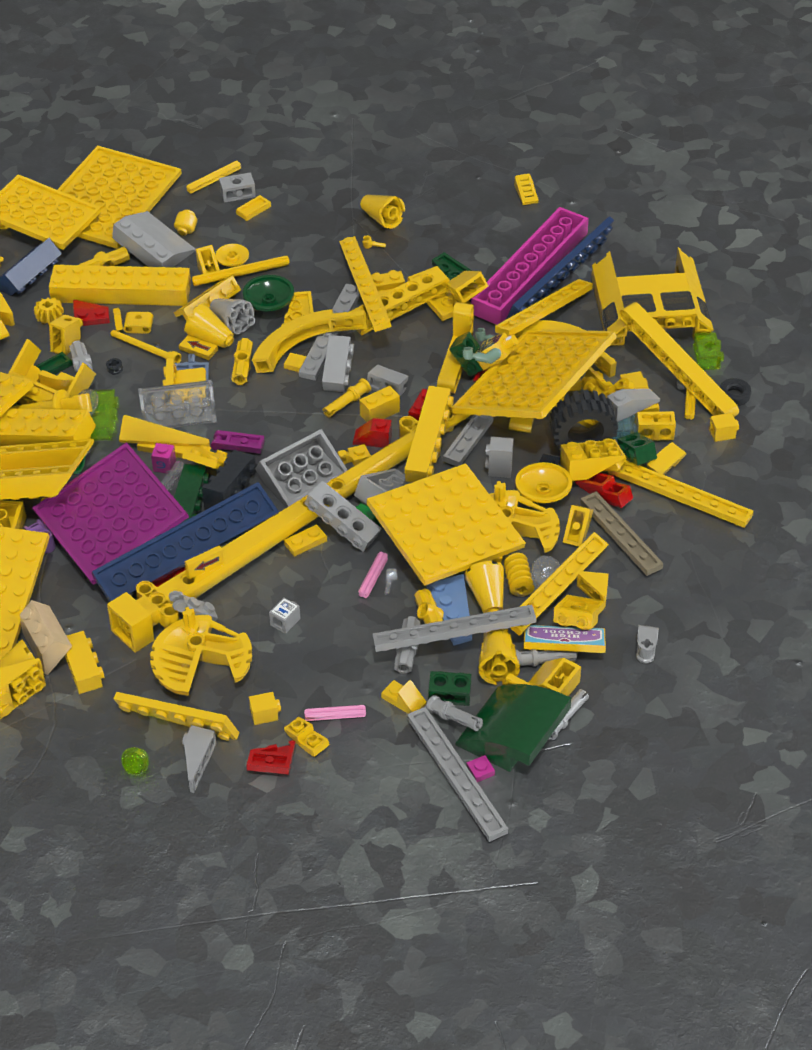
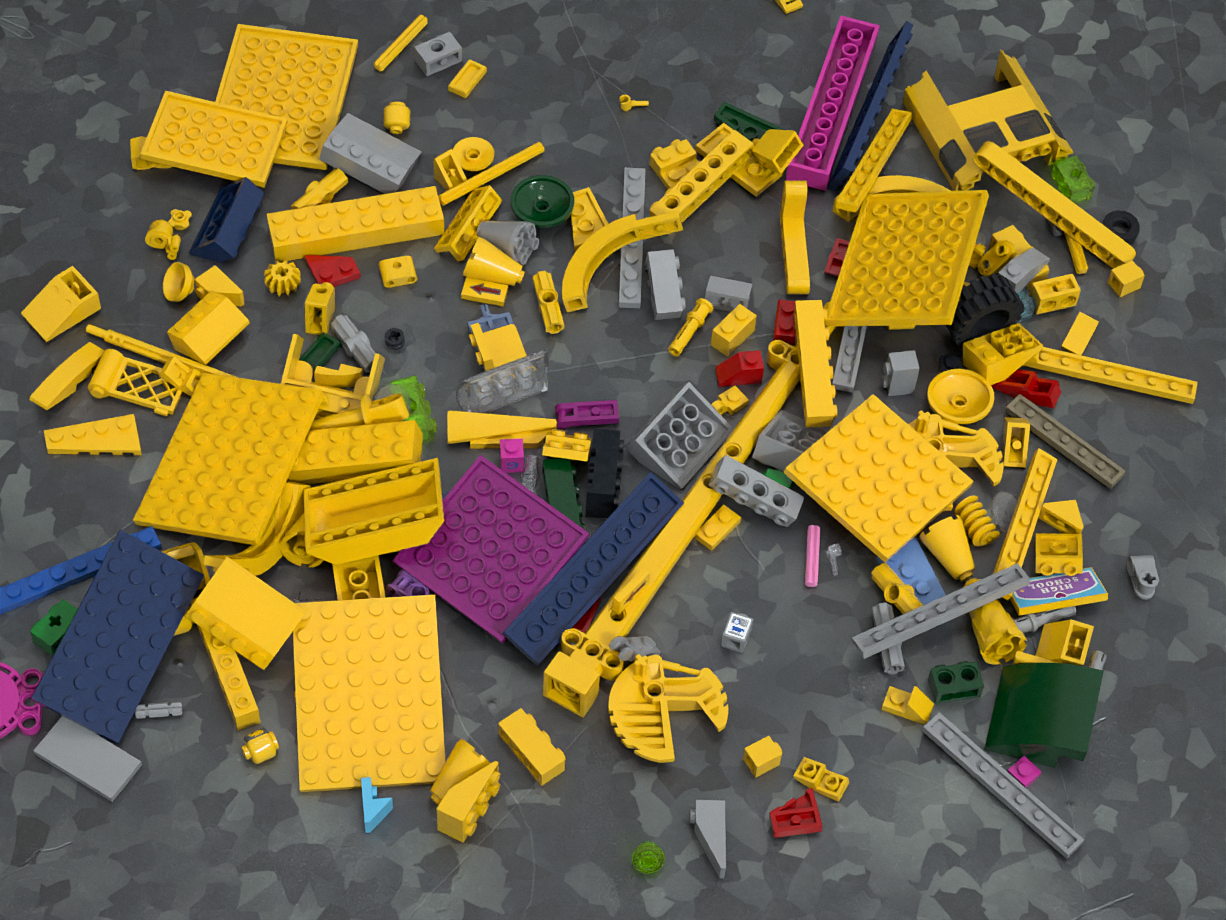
camera: 20 degrees left, 10 degrees up
tan slope [20,600,72,675] -> none
yellow piece [110,330,182,363] -> none
yellow tile [113,308,123,331] -> none
yellow wing [114,692,240,741] -> none
yellow tile [284,353,307,372] -> none
bright pink axle [304,705,366,721] -> none
yellow plate [339,236,392,332] -> none
yellow cone [360,195,405,229] -> none
light grey pin [426,695,483,731] -> none
dark green brick [449,332,483,377] -> none
torso [463,328,518,371] -> none
dark green brick [617,432,657,465] -> none

